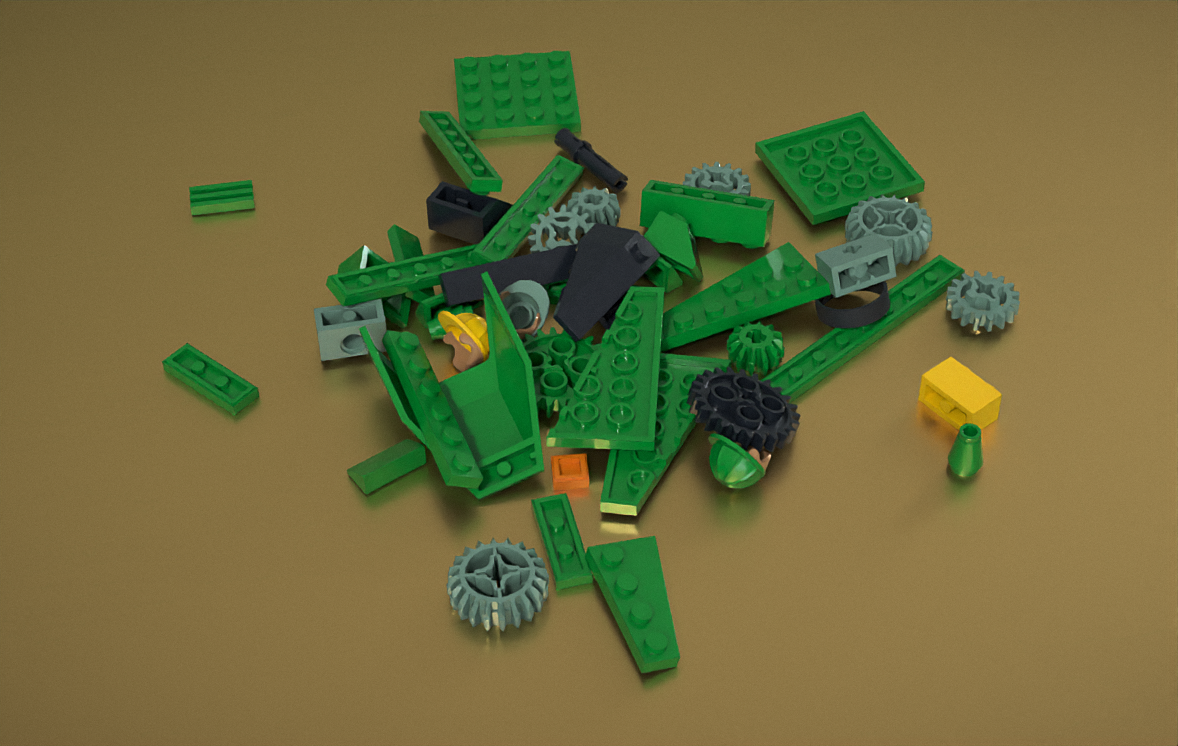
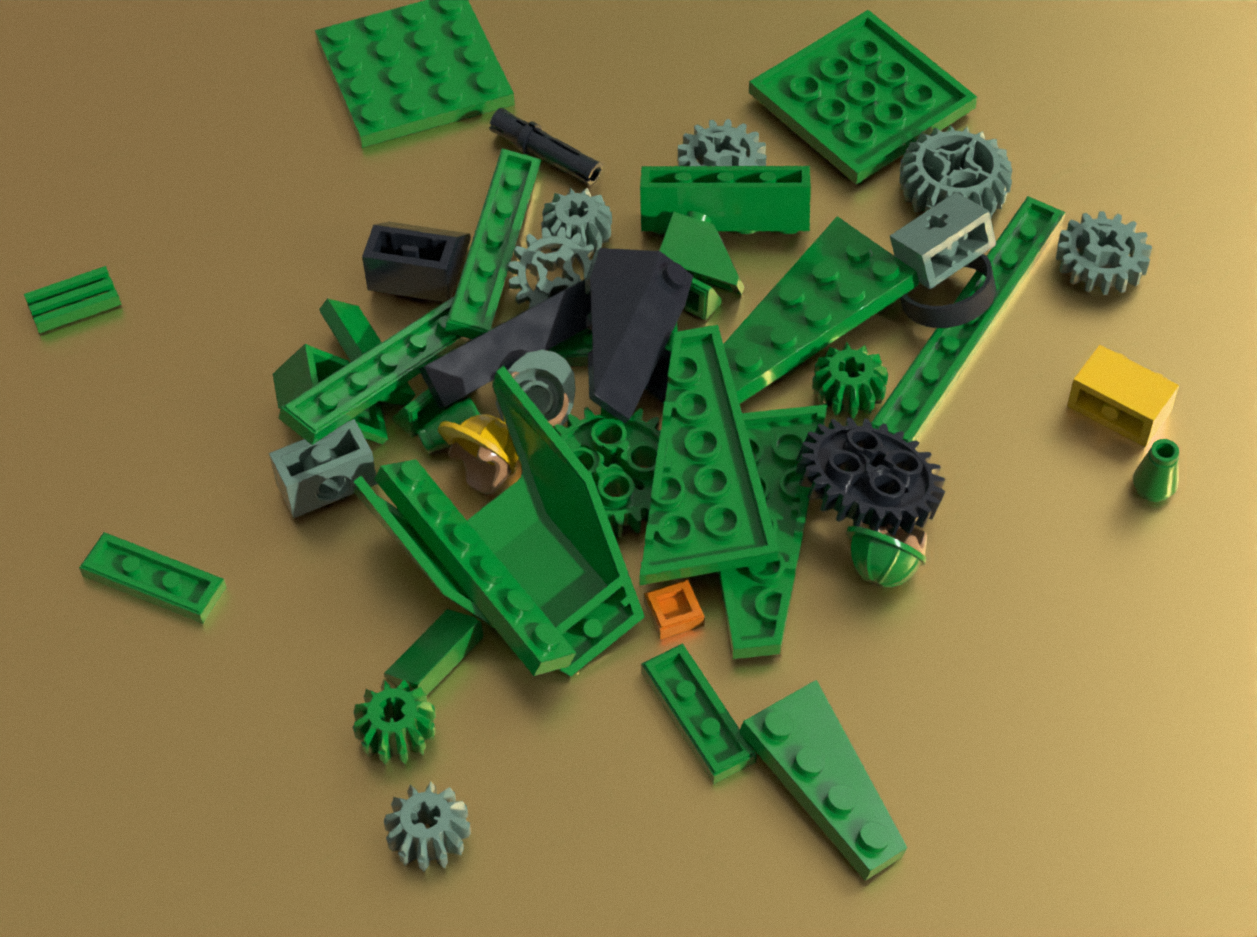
camera: 15 degrees left, 10 degrees up
green plate [419,111,503,195] -> none
sand green gear [446,538,549,632] -> none
none -> green gear [353,679,436,765]
none -> sand green gear [384,781,471,872]

